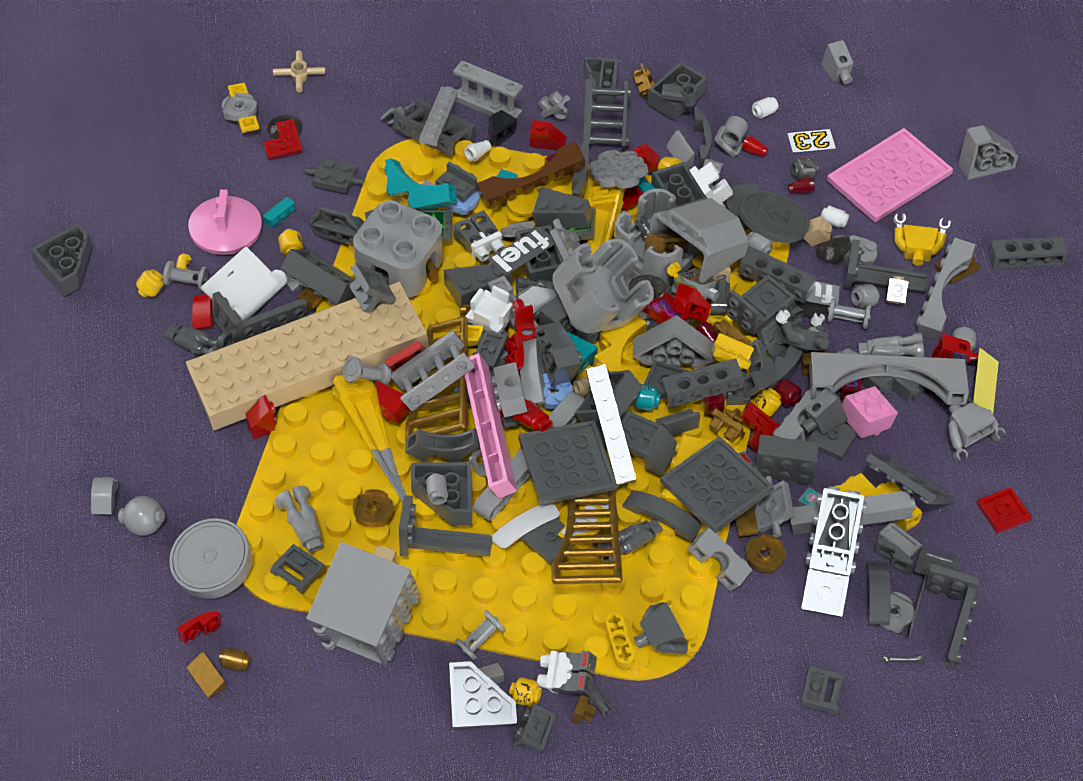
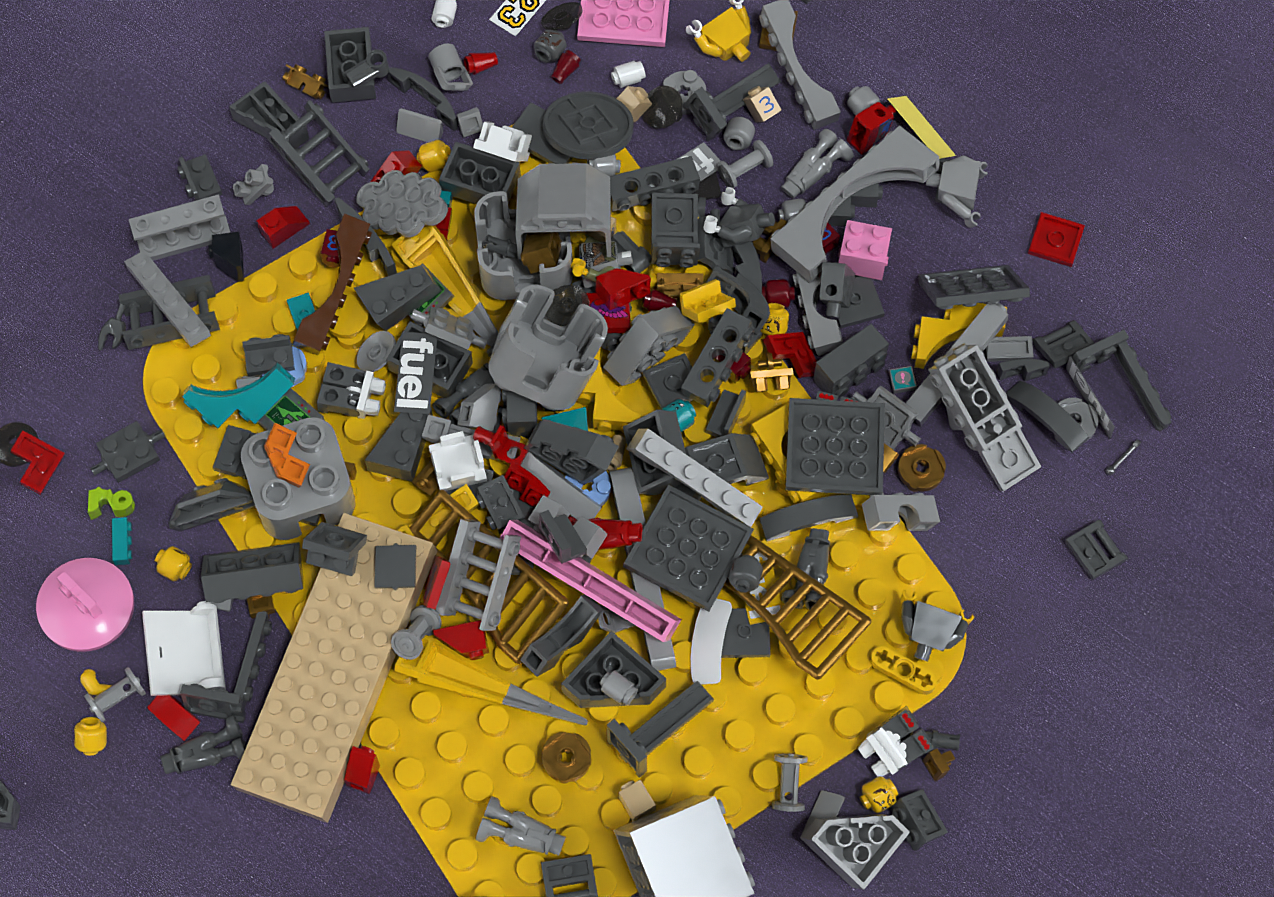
camera: 45 degrees left, 15 degrees up
white cone [464,140,491,161] -> none
none -> lime leg [88,487,135,520]
none -> dark grey bracket [177,154,222,201]
none -> orange tile [264,423,310,488]
none -> dark grey piece [375,543,417,590]
none -> dark grey panel [539,510,587,564]
none -> clear smoke dish [541,2,583,30]
none -> dark grey head [729,555,763,592]

